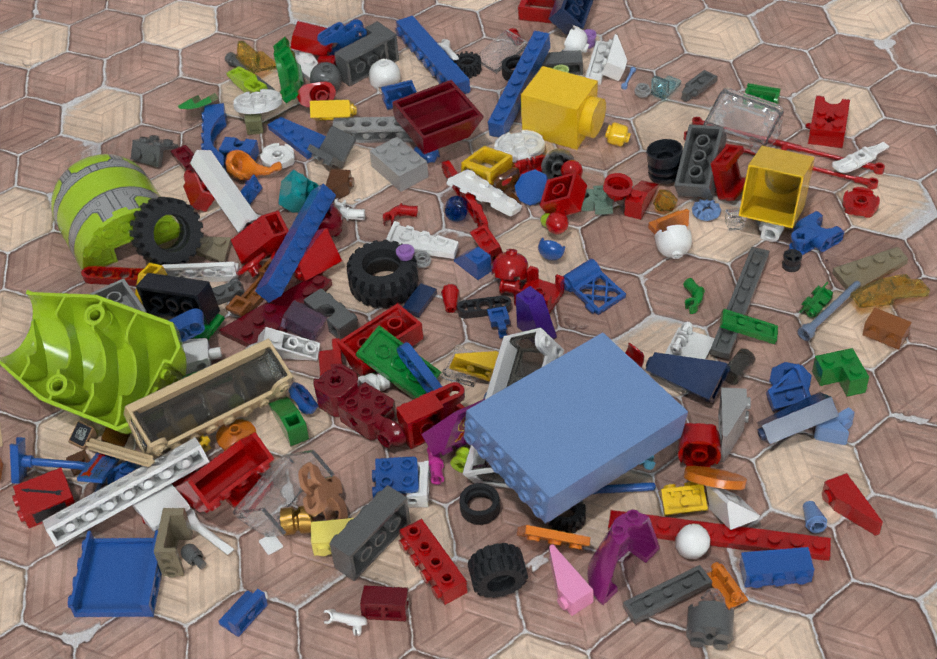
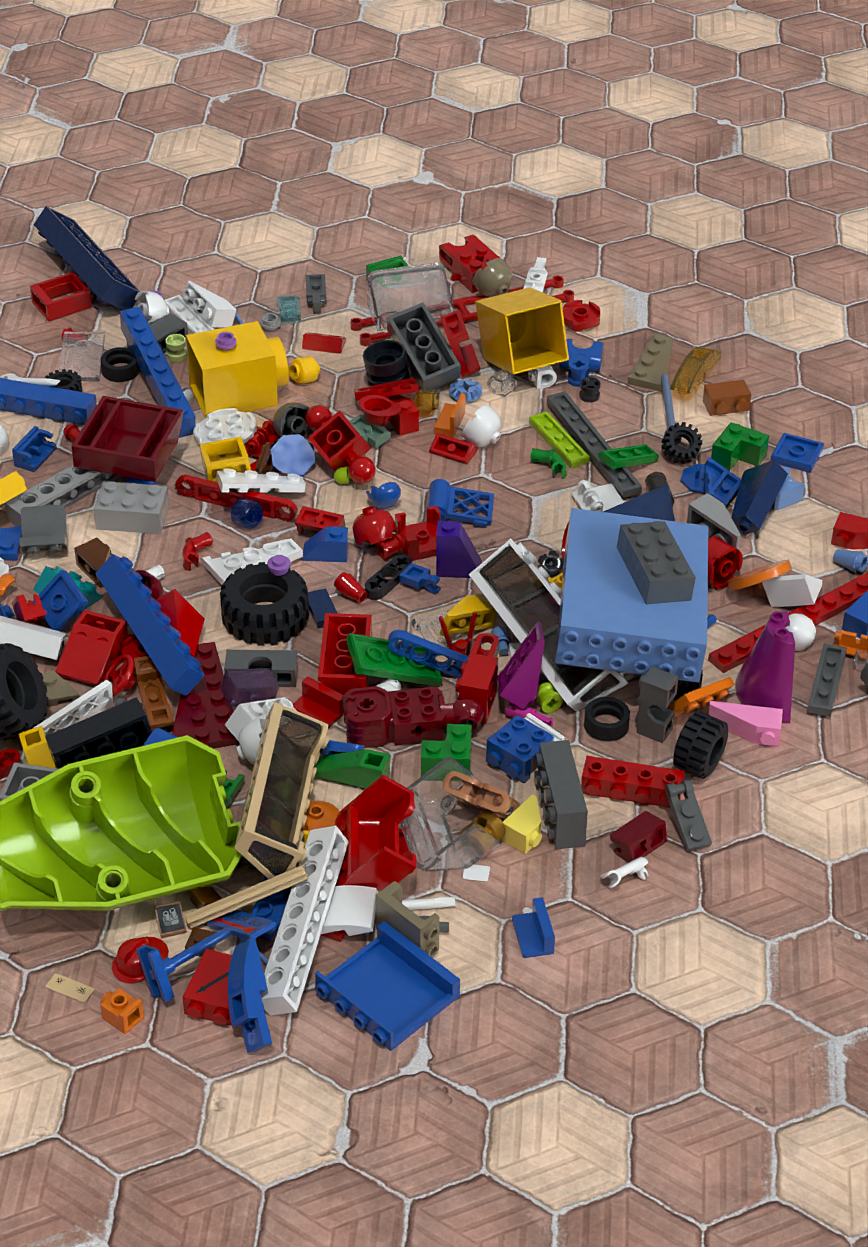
camera: 50 degrees left, 5 degrees down
yellow bracket [658,482,708,516] -> none
green hinge [798,282,833,318] -> none
none -> red hinge [12,594,47,624]
none -> blue tile [33,570,89,632]
none -> red piece [112,936,169,983]
none -> medium lavender plate [215,332,236,351]
none -> blue slope [228,938,272,1053]
none -> red slope [302,332,346,353]
none -> red wing [353,377,419,401]
none -> green brick [421,724,472,780]
none -> red slope [429,433,477,464]
none -> red plant [439,611,477,657]
none -> dark tan cylinder [472,258,513,297]
none -> lime tile [529,411,590,469]
none -> dark grey brick [617,521,696,604]
none -> dark grey arch [635,666,678,743]
none -> black tyre [661,422,702,464]
none -> dark grey plate [665,779,712,852]
none -> blue tile [770,433,824,473]

